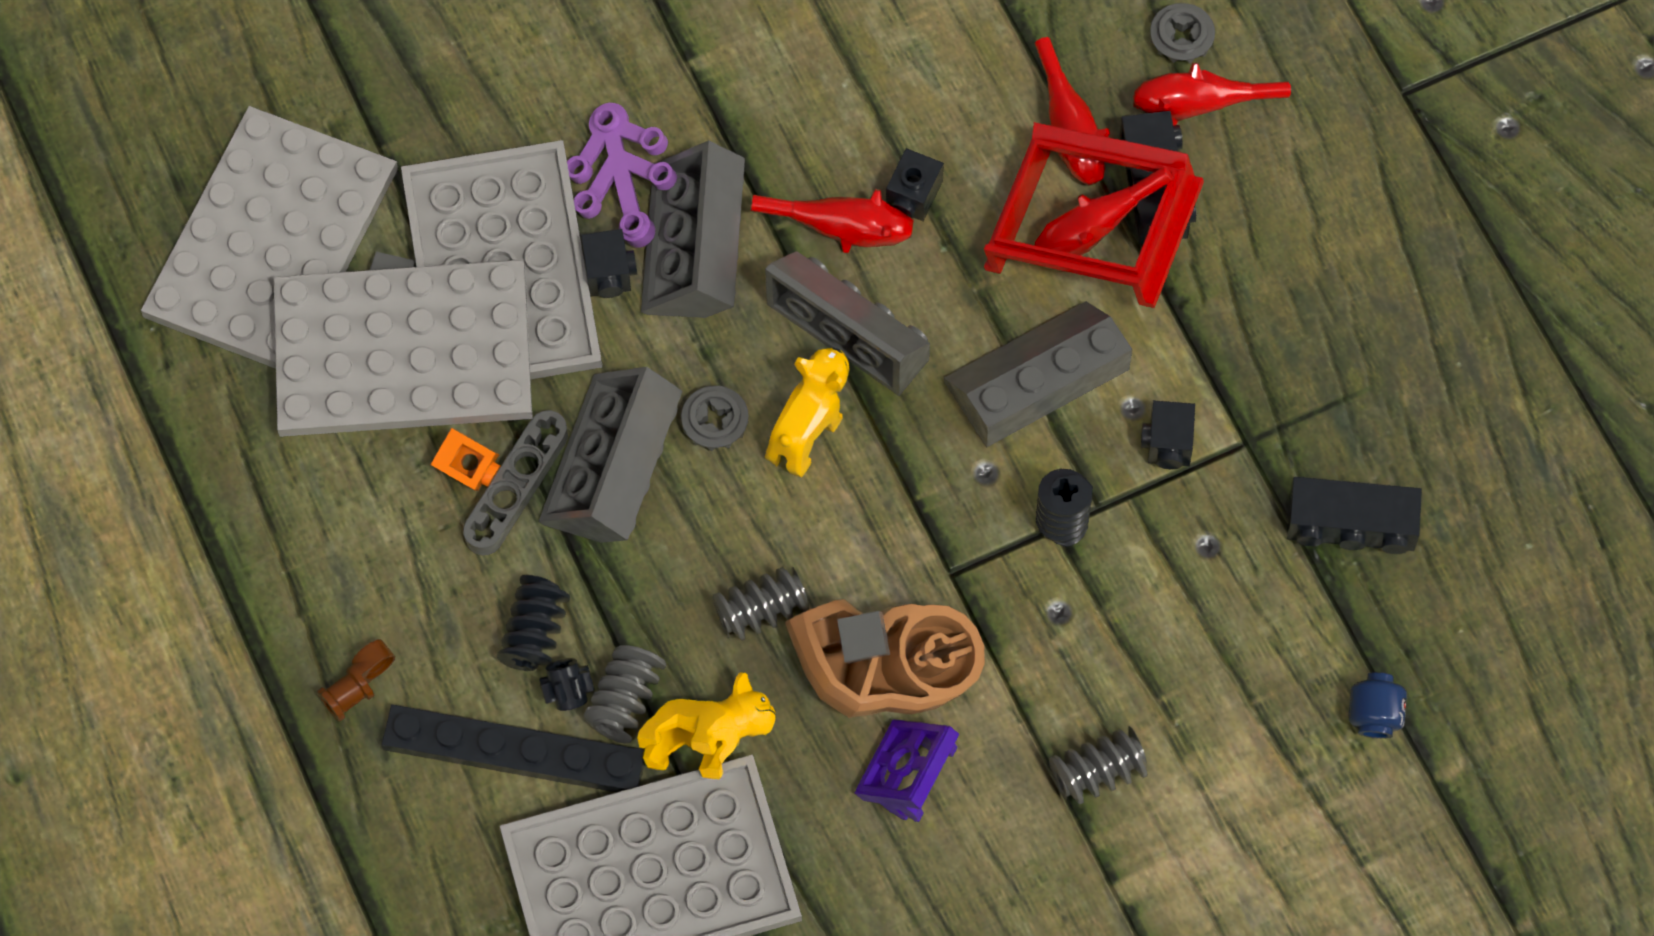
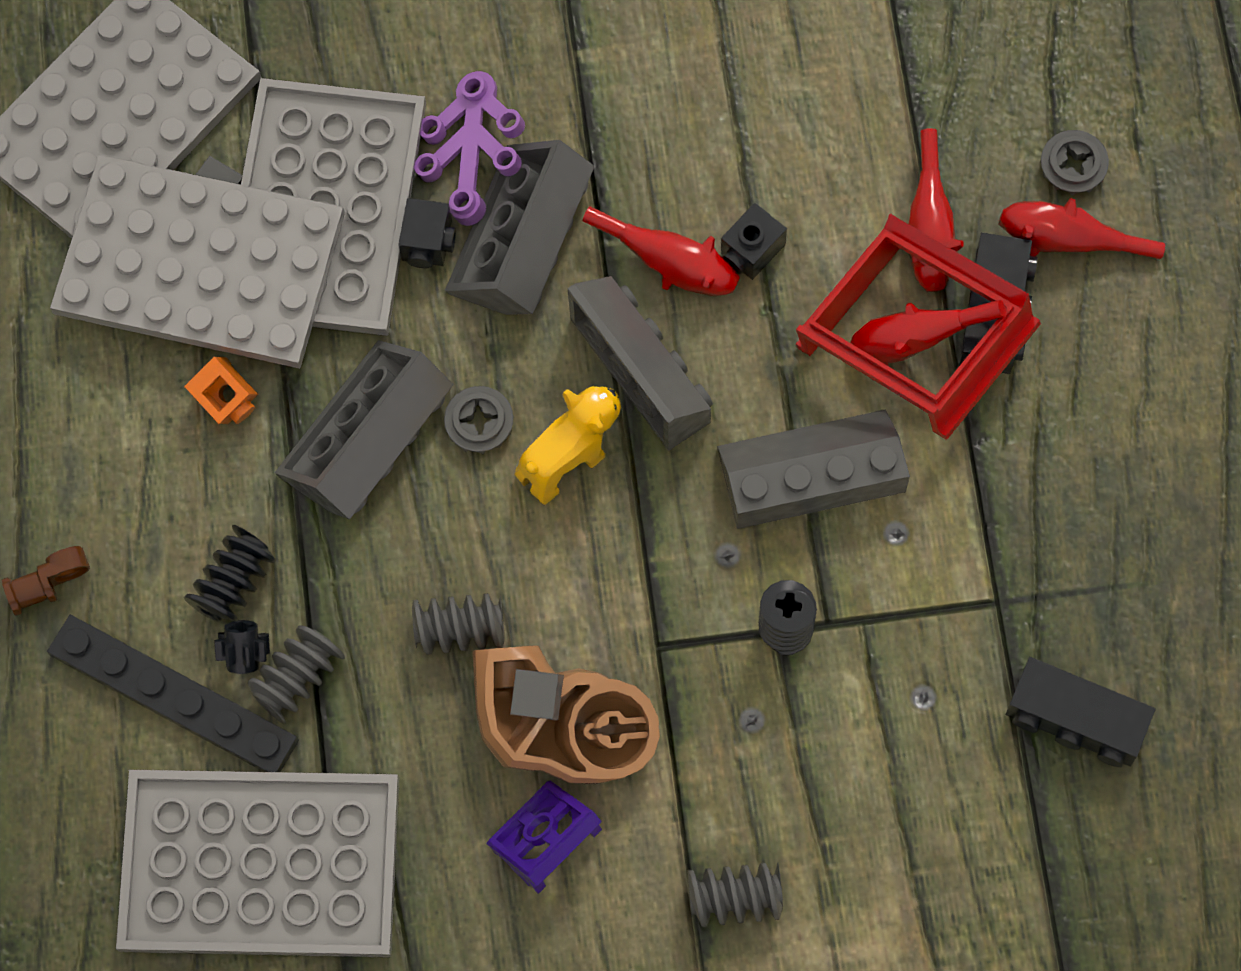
camera: 20 degrees right, 5 degrees up
dark grey beam [463,410,568,556] -> none
yellow animal [637,672,776,780] -> none
black brick [1141,400,1195,470] -> none
dark blue head [1348,673,1407,739] -> none

